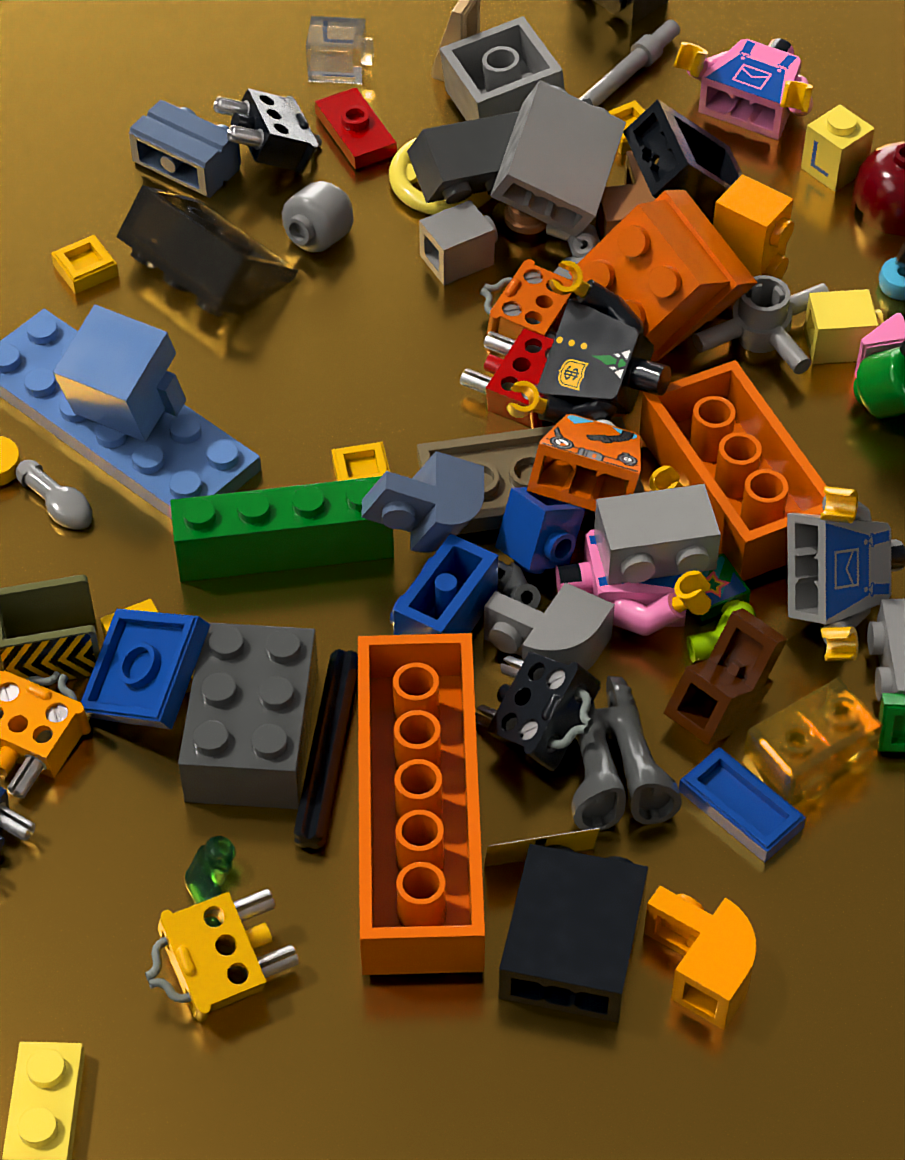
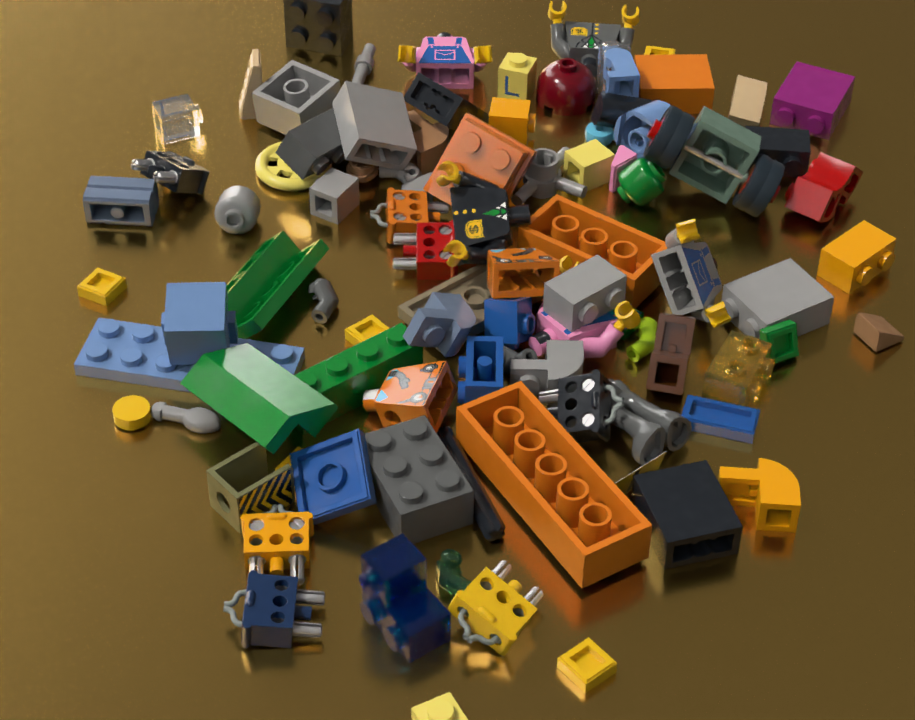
camera: 30 degrees left, 10 degrees down
clear smoke slope [116,185,299,317] -> none
red plate [315,87,397,169] -> none
none -> green slope [180,343,338,455]
none -> green slope [226,231,330,339]
none -> dark grey arm [308,278,339,324]
none -> clear blue brick [359,533,451,663]
none -> orange torso [363,361,458,433]
none -> yellow tile [557,637,617,694]

